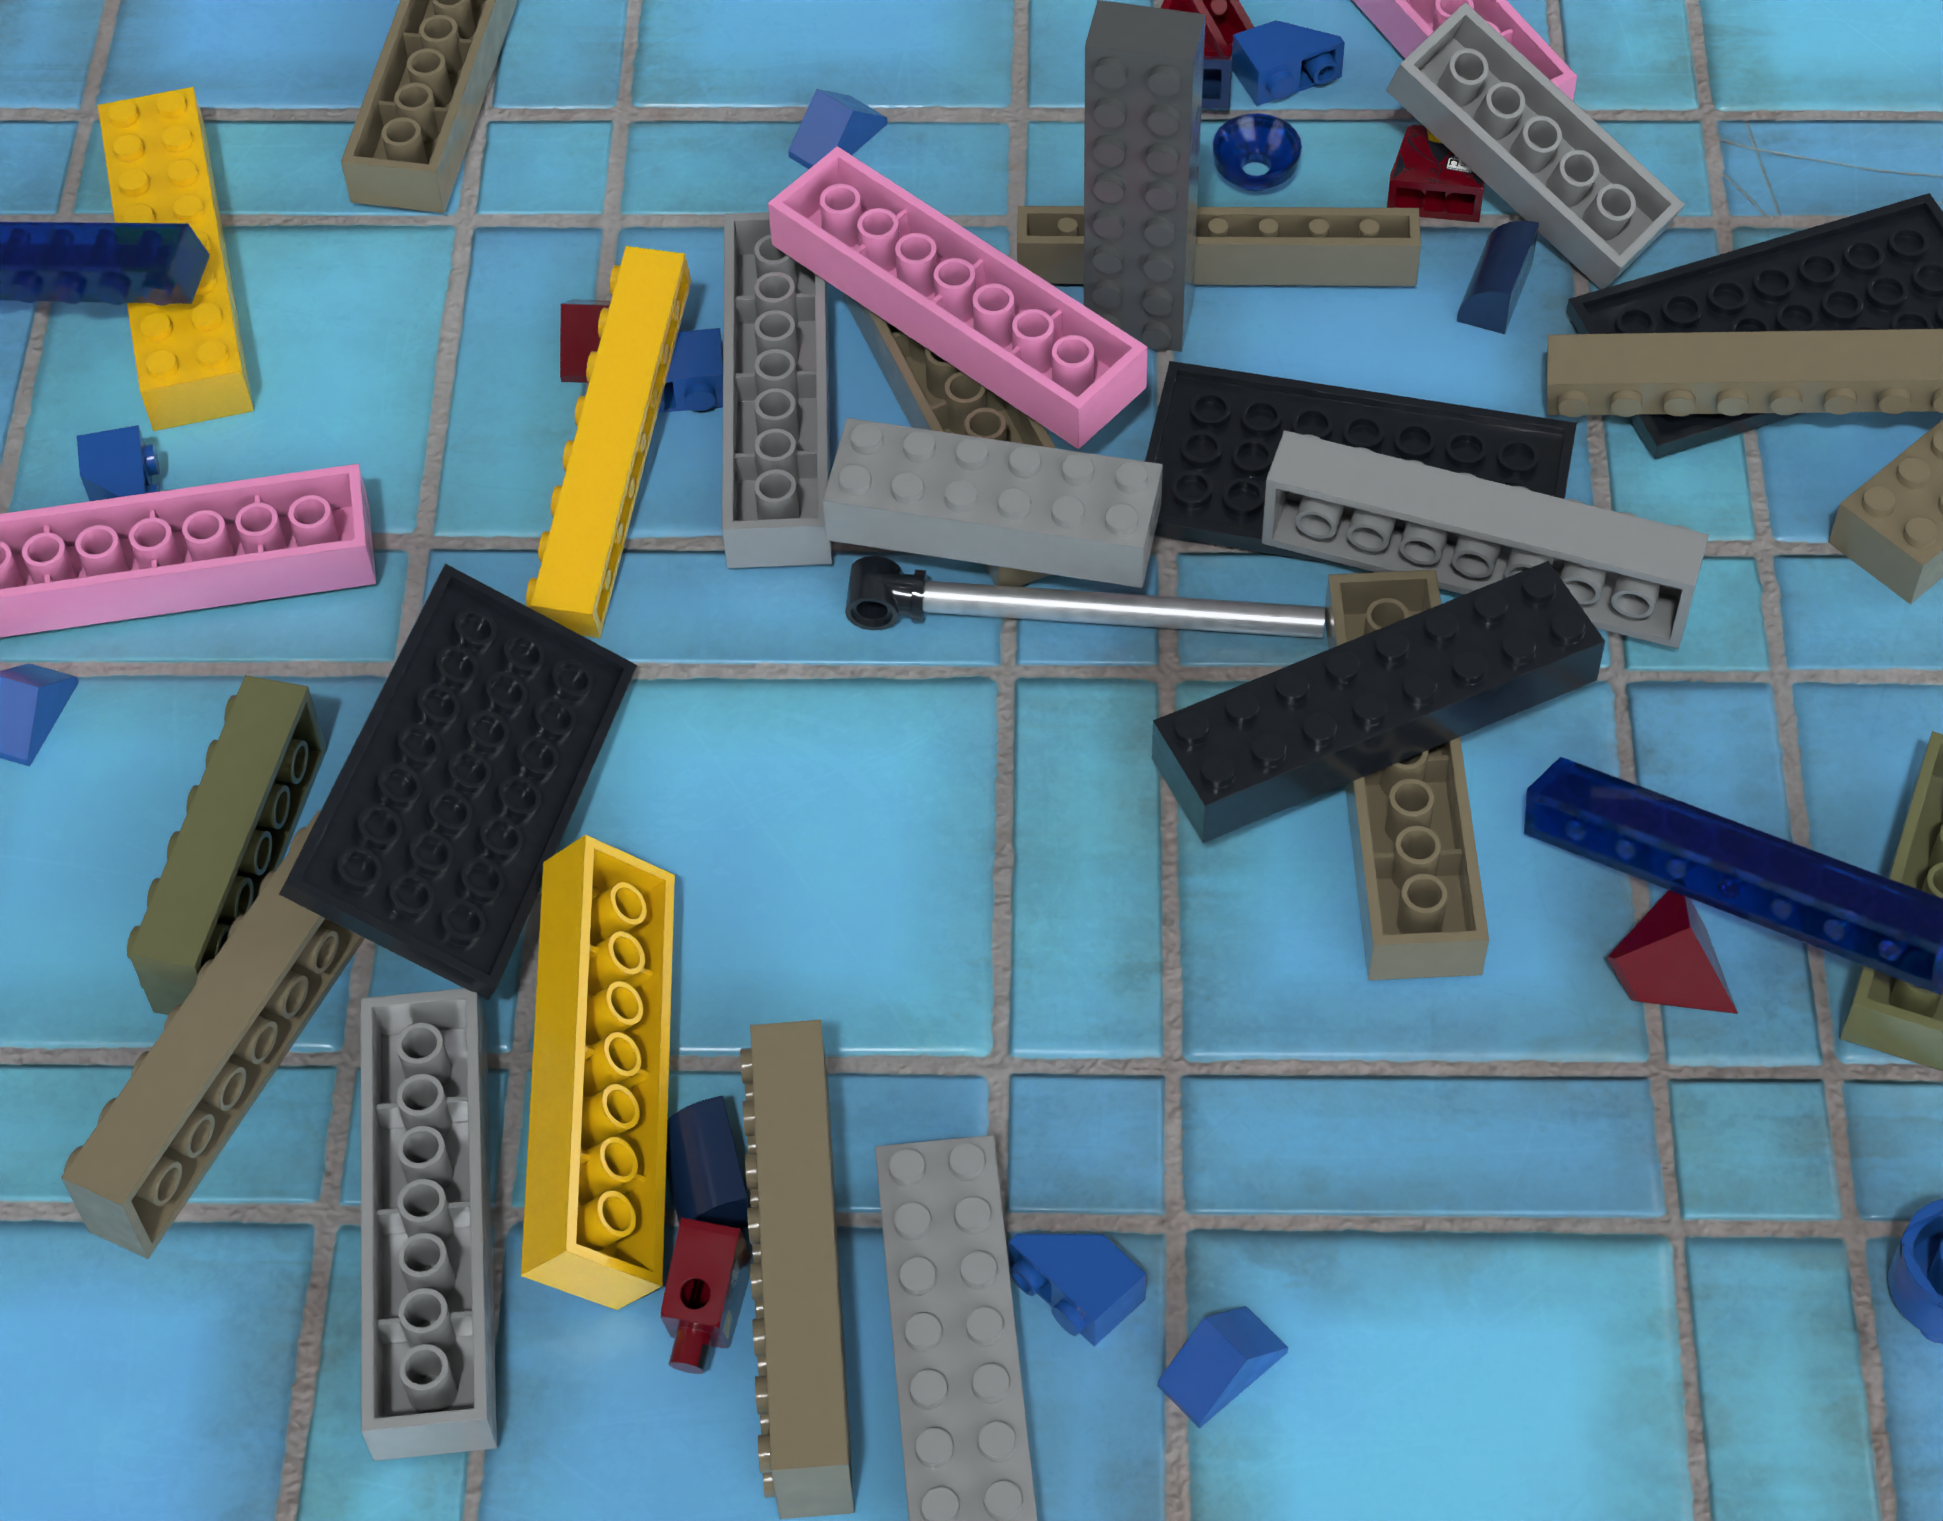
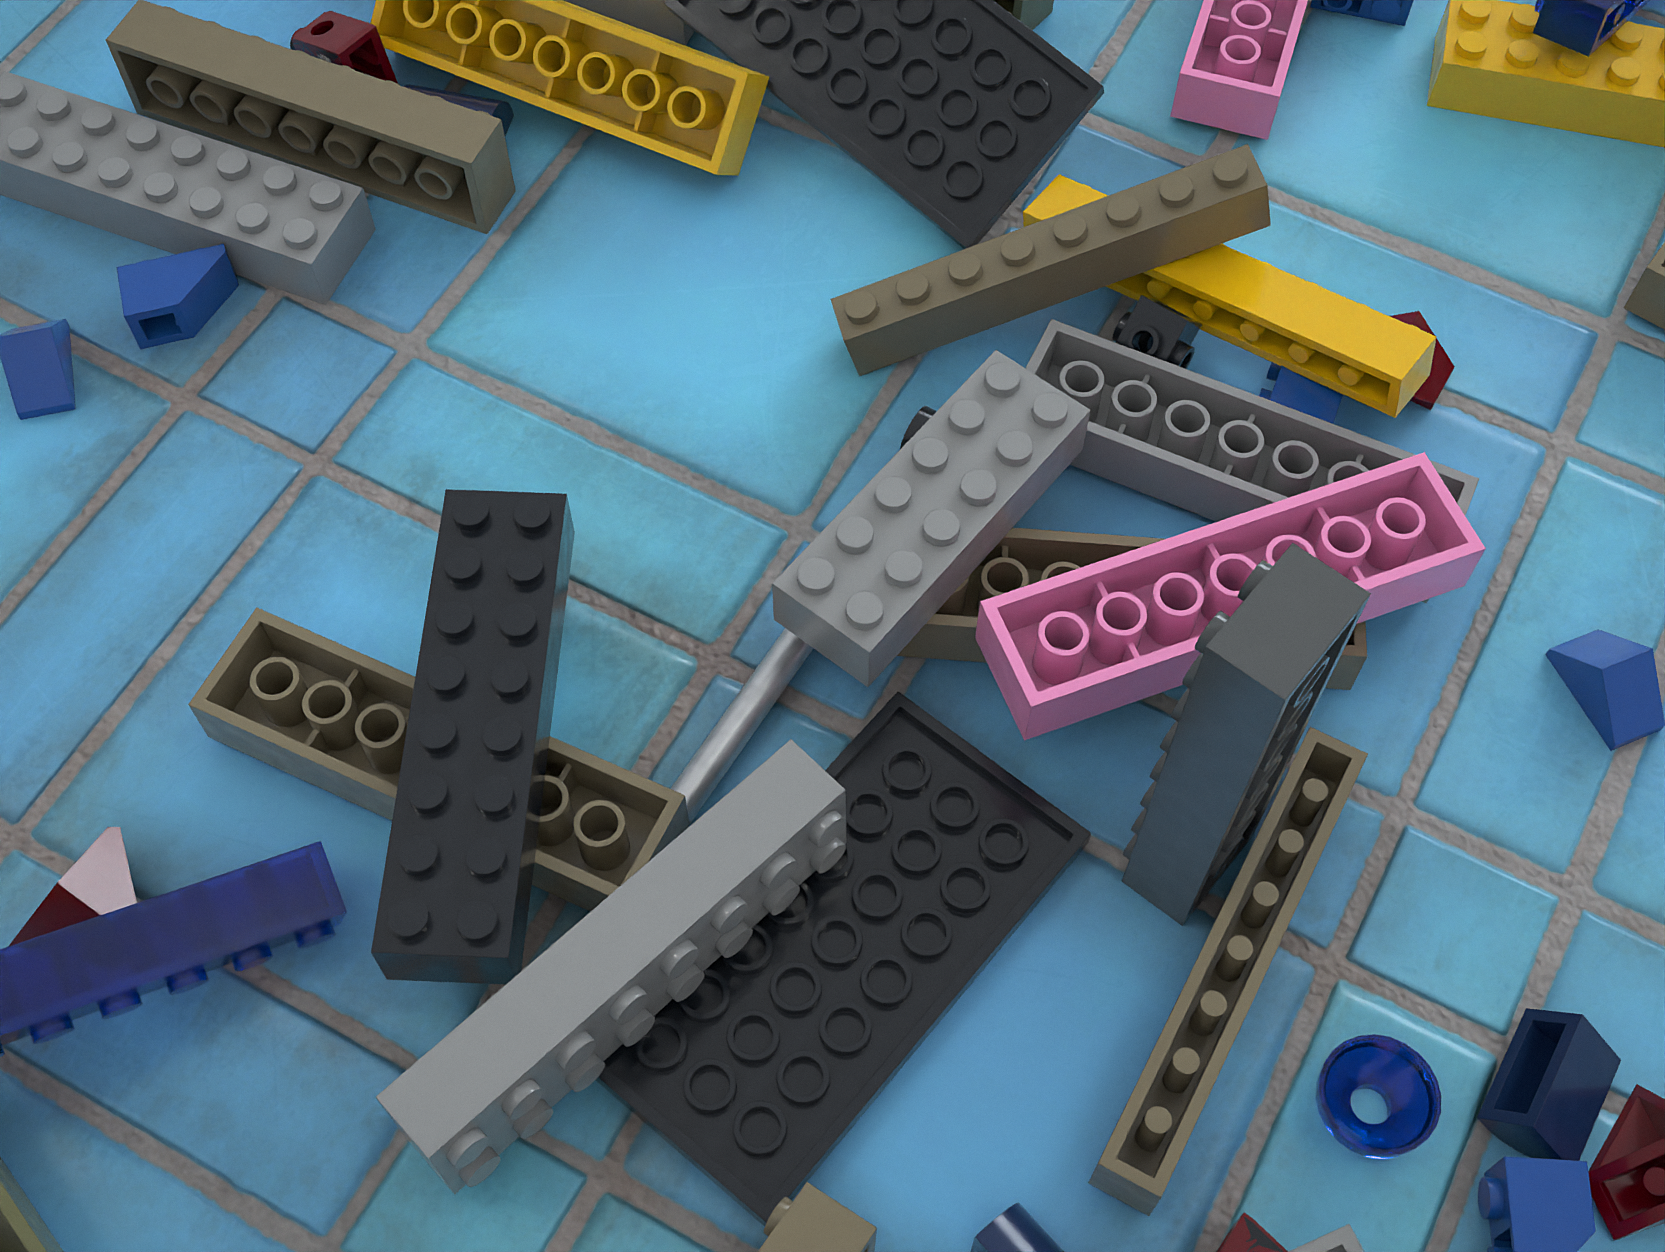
camera: 115 degrees right, 5 degrees up
none -> dark tan brick [830,144,1271,376]
none -> black brick [1112,295,1202,369]

